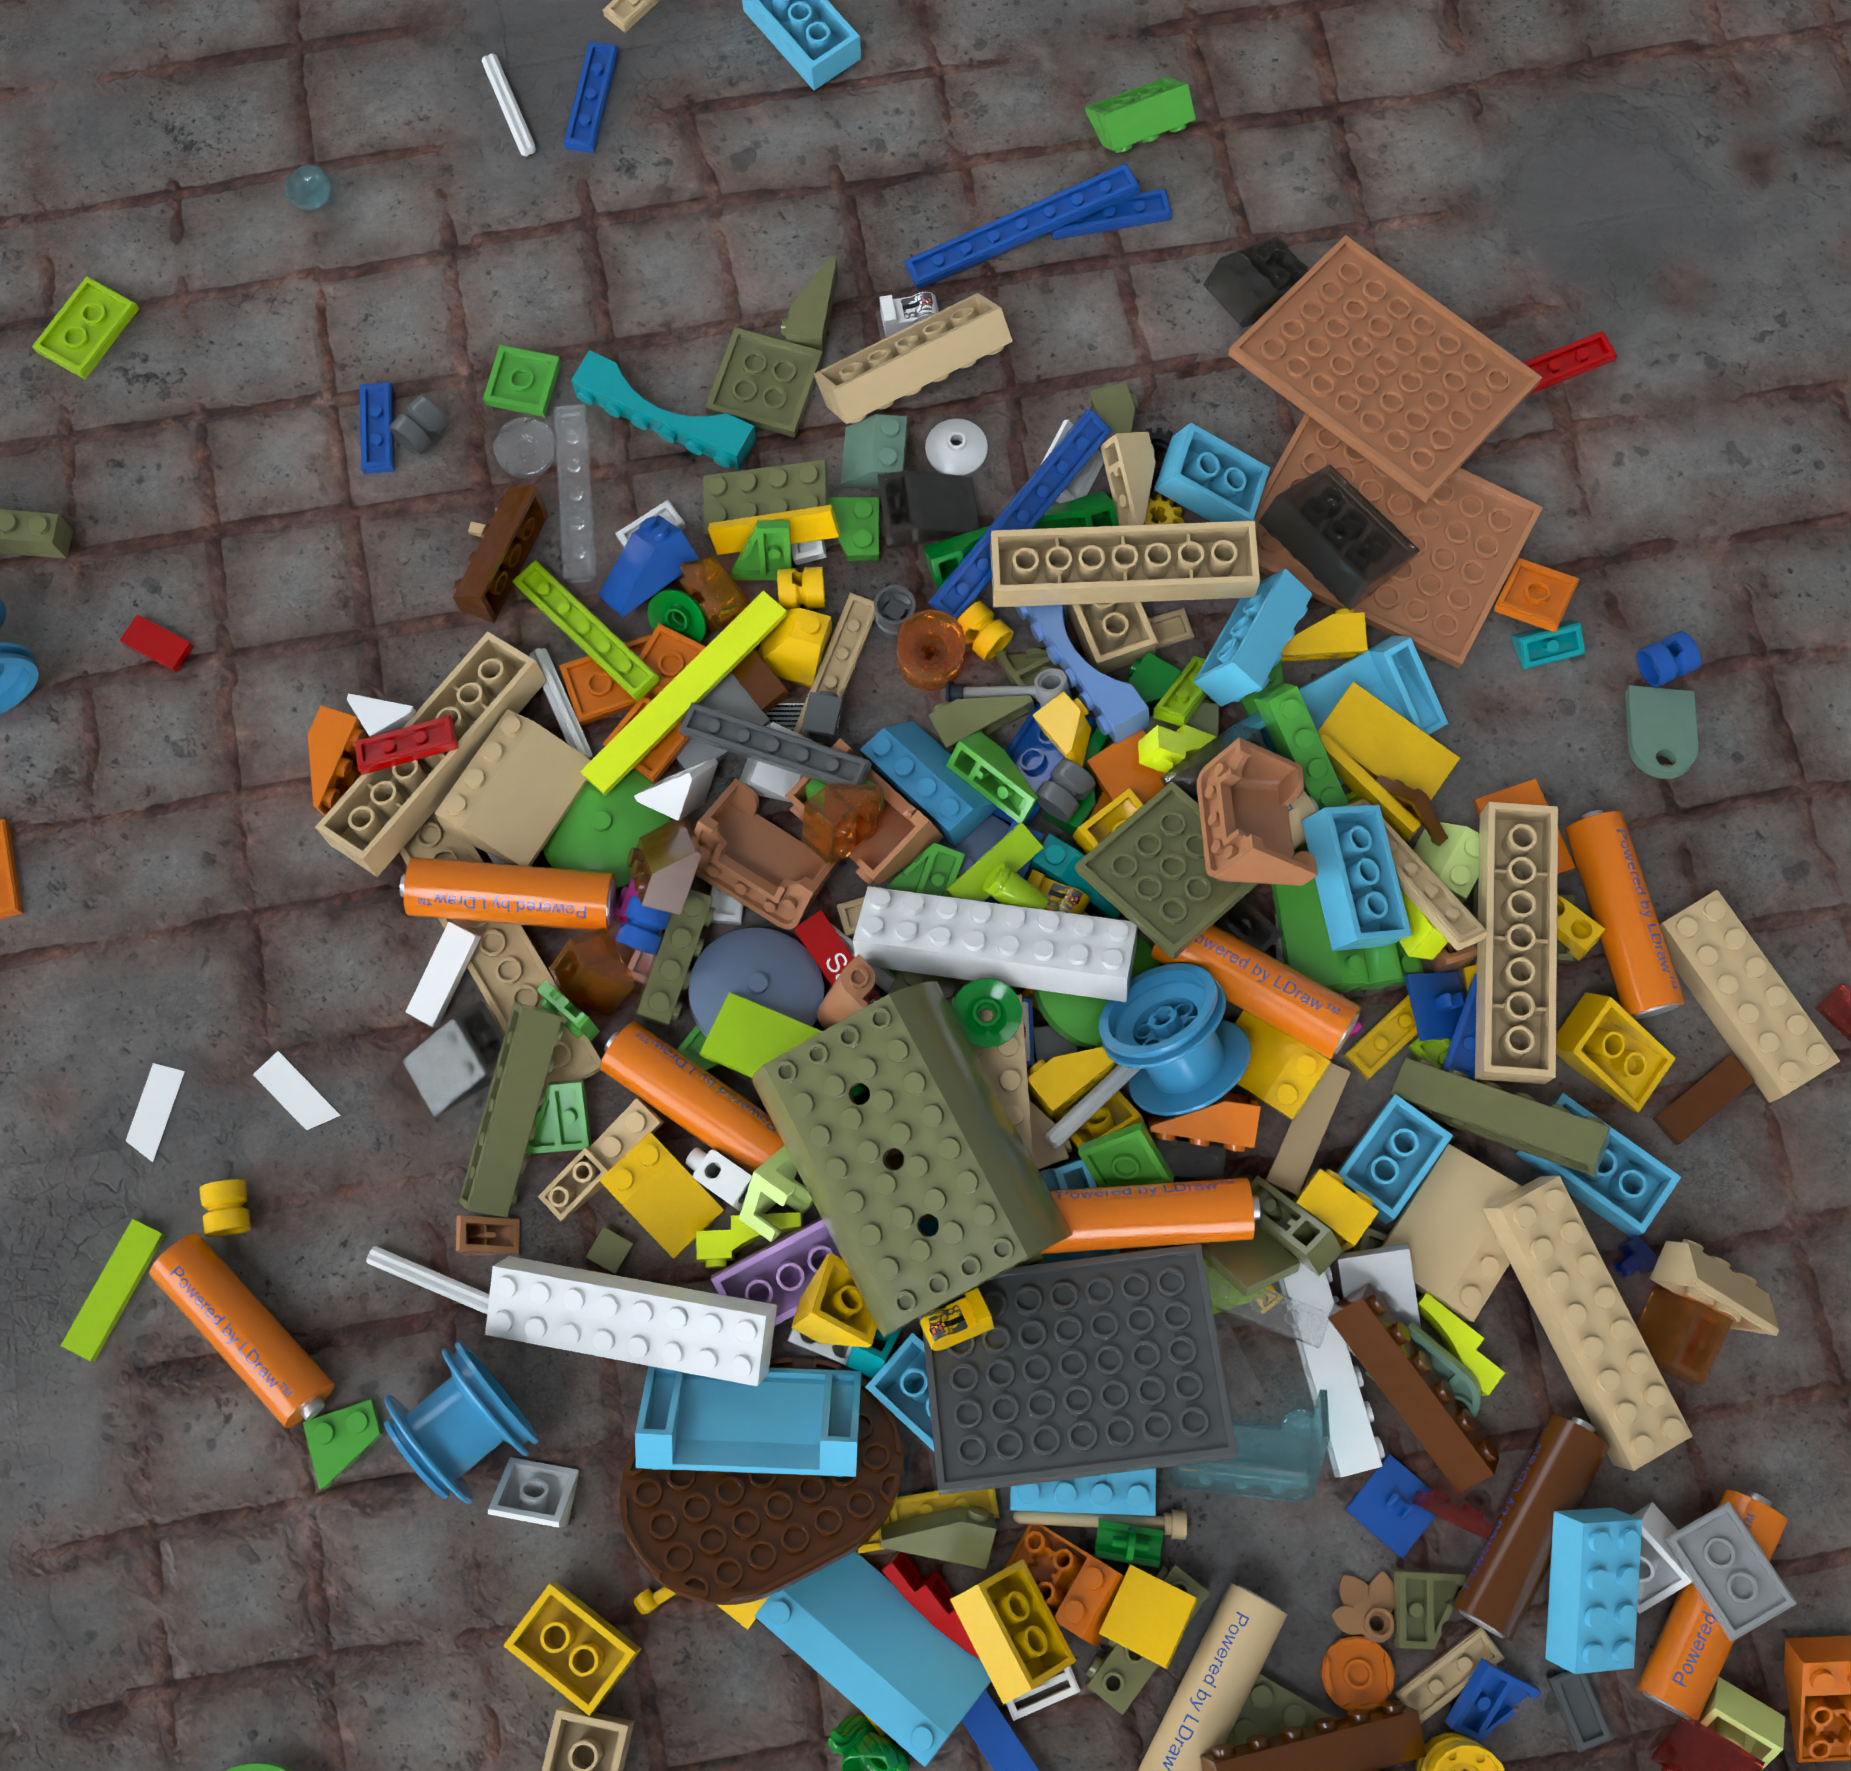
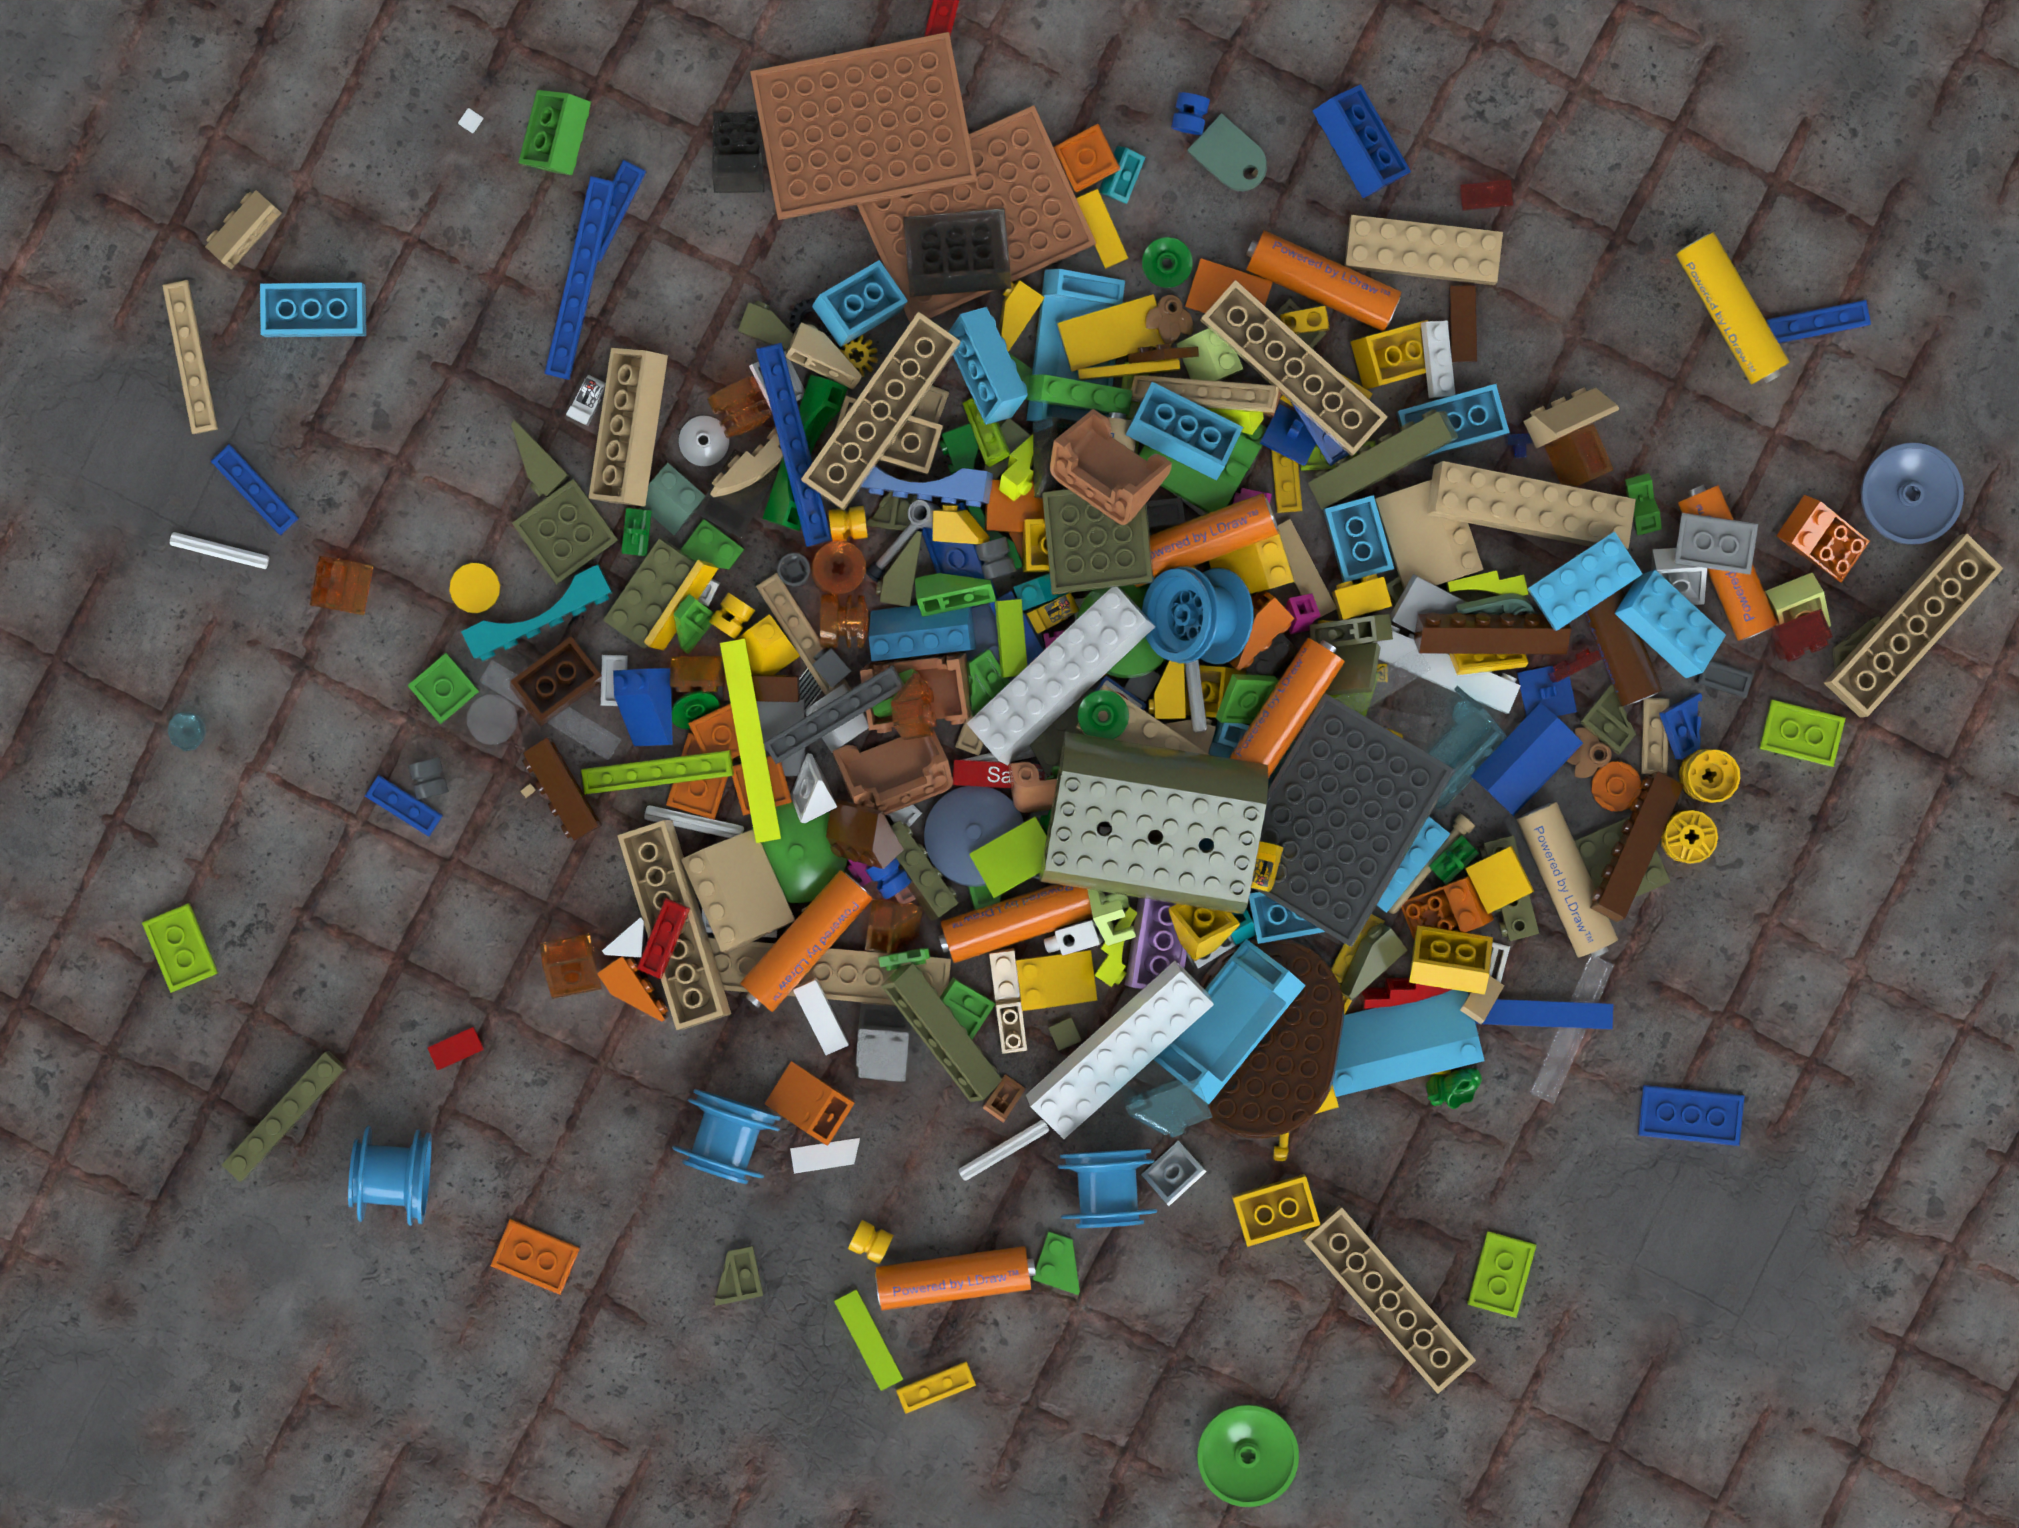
camera: 55 degrees left, 15 degrees up
white sticker [126,1063,185,1162] -> none
lime piece [983,863,1048,910] -> none
none -> clear orange slope [310,556,374,615]
none -> yellow tile [449,563,501,613]
none -> white sticker [458,108,483,133]
none -> reddish brown brick [510,636,602,727]
none -> clear orange slope [540,934,602,999]
none -> green hips [622,508,652,556]
none -> dark azure wheel [672,1089,781,1184]
none -> clear orange wheel [707,376,773,438]
none -> tan slope [710,427,783,497]
none -> olive wing [715,1245,763,1306]
none -> orange slope [765,1061,856,1146]
none -> clear orange wheel [820,594,868,648]
none -> yellow tile [896,1361,976,1414]
none -> yellow tile [1076,189,1128,269]
none -> clear light blue windscreen [1123,1079,1212,1138]
none -> green dish [1142,237,1193,288]
none -> medium nougat plate [1146,295,1193,344]
none -> dark pink brick [1285,593,1321,634]
none -> blue slope [1313,84,1411,198]
none -> white plate [1421,321,1455,399]
none -> yellow tile [1449,654,1529,675]
none -> tan tile [1460,975,1504,1024]
none -> blue slope [1471,702,1583,817]
none -> medium azure brick [1527,532,1643,631]
none -> bright green slope [1625,473,1662,536]

